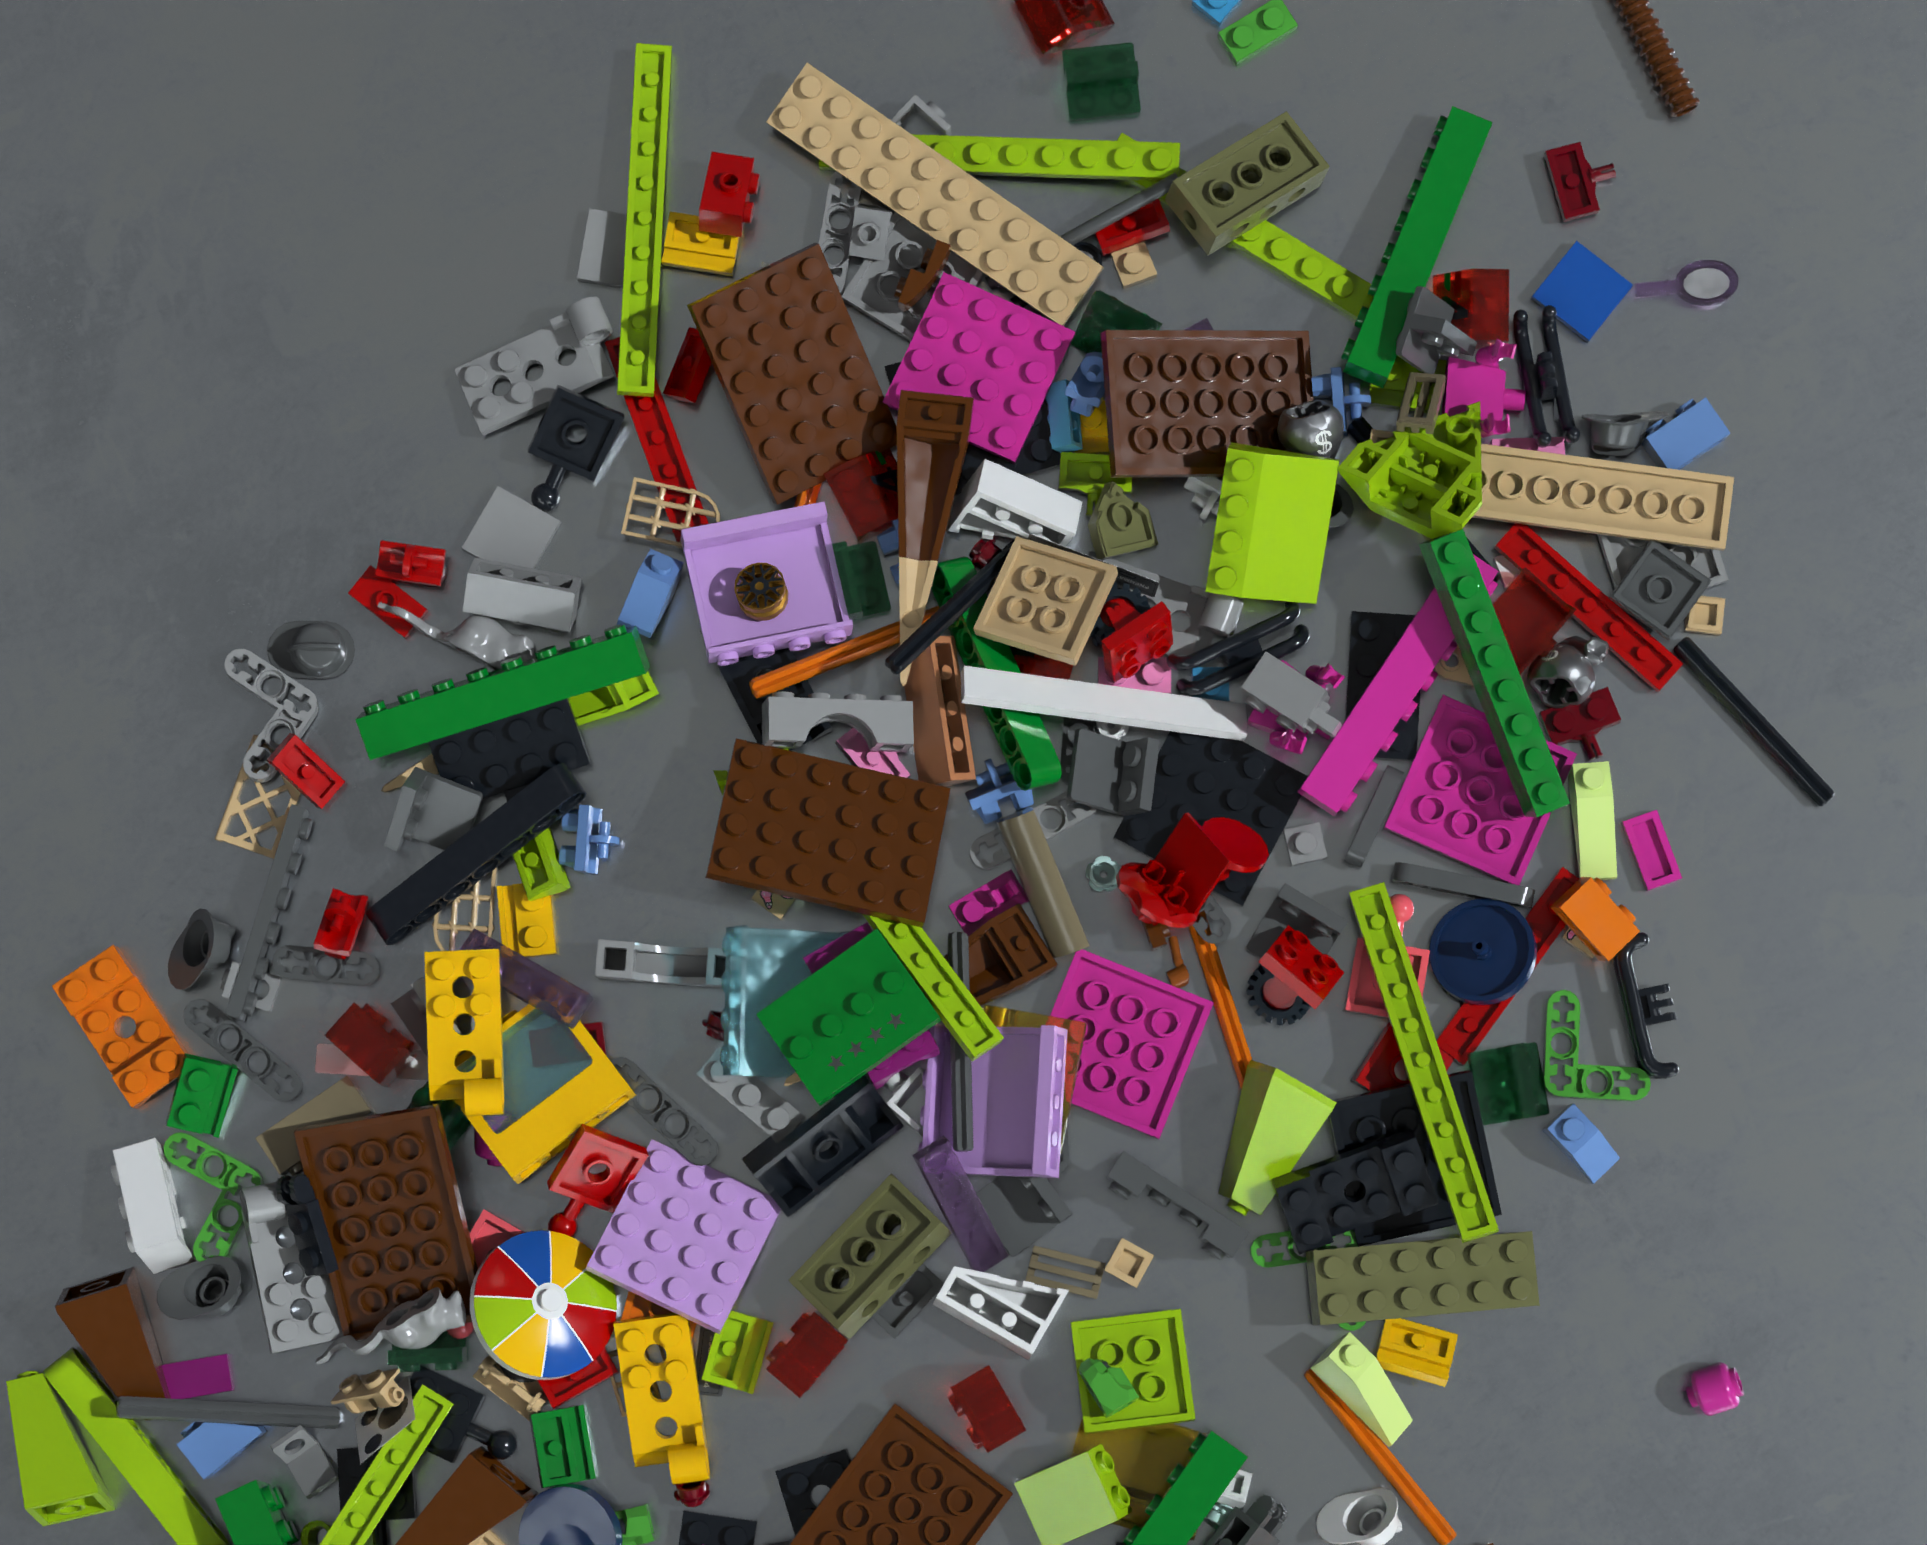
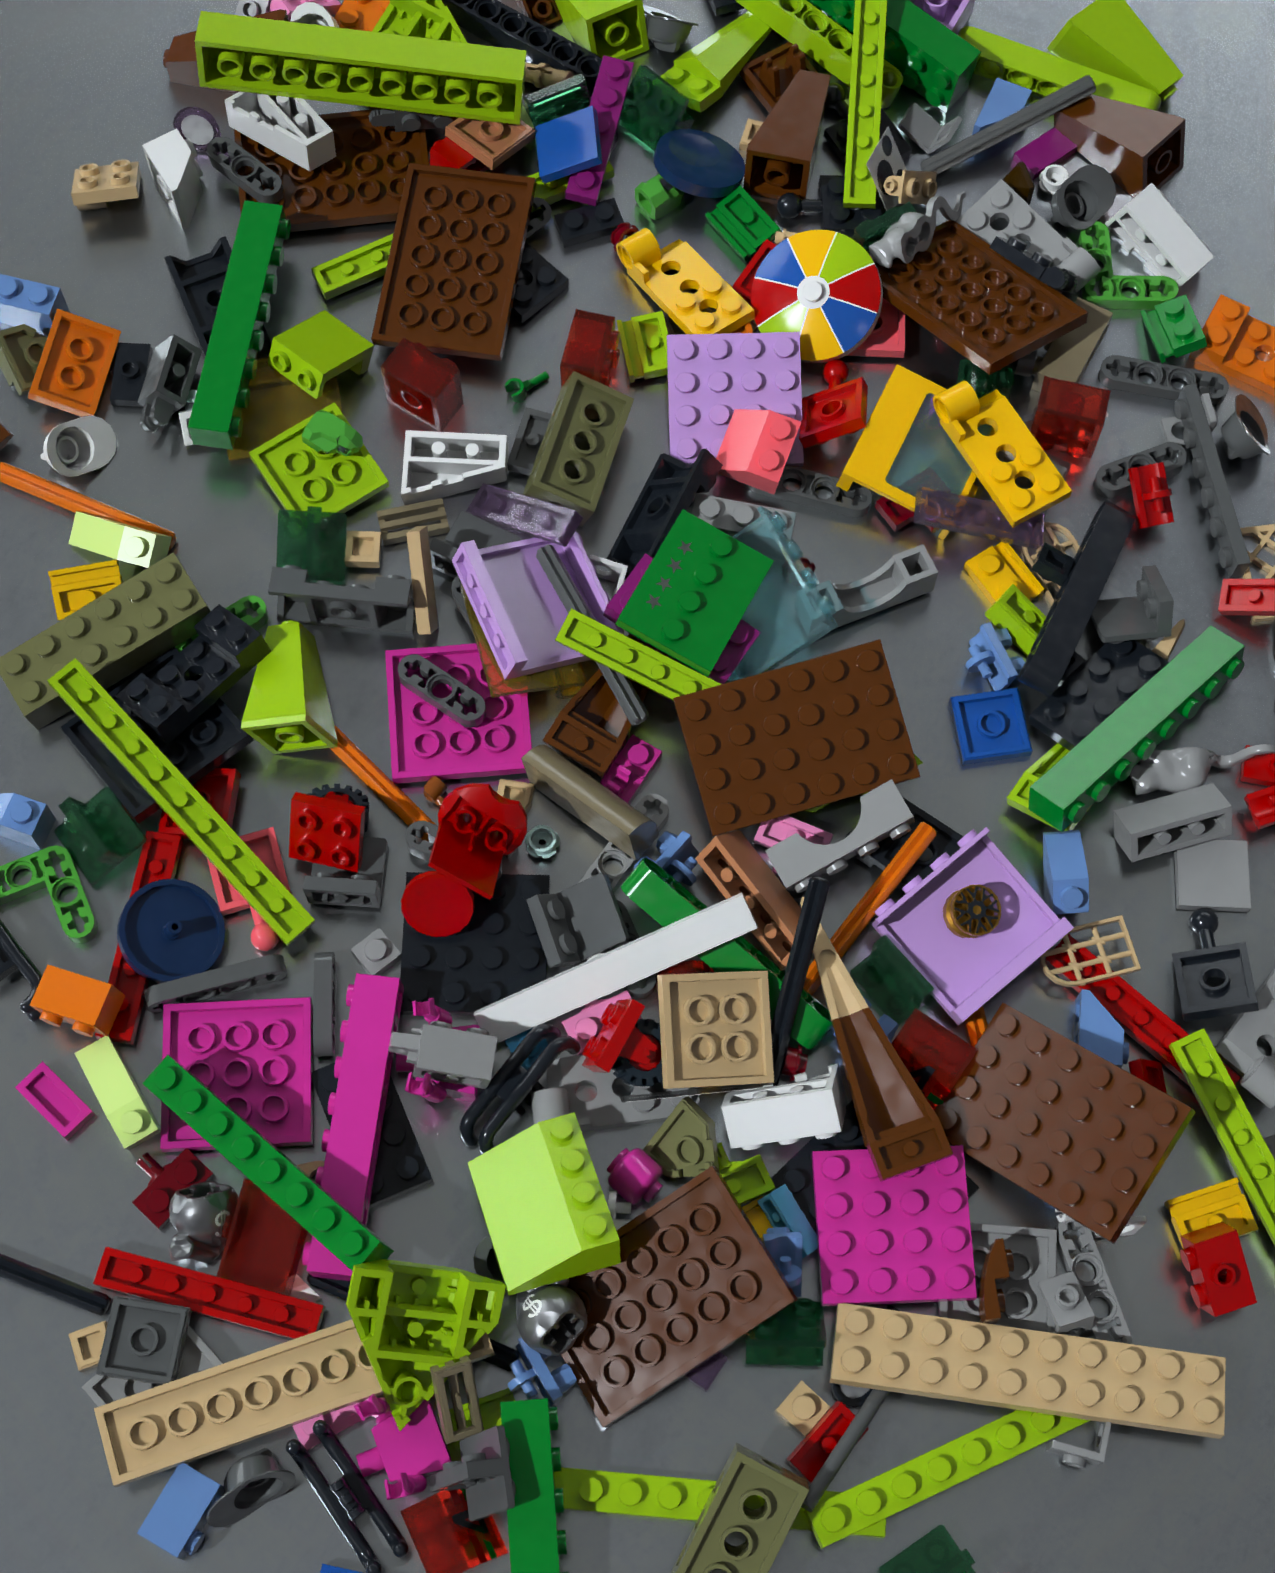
camera: 150 degrees right, 15 degrees down
none -> clear green bracket [276,506,347,582]
none -> dark grey beam [398,654,486,728]
none -> tan tile [406,526,439,635]
none -> tan tile [497,779,535,814]
none -> green hand [505,371,549,403]
none -> dark pink head [606,1148,663,1205]
none -> coral slope [716,409,801,495]
none -> blue tile [949,688,1033,765]
none -> dark brown slope [1002,162,1035,205]
none -> black plate [1031,543,1074,586]
none -> white plate [1039,164,1069,195]
none -> medium blue slope [1073,989,1129,1068]

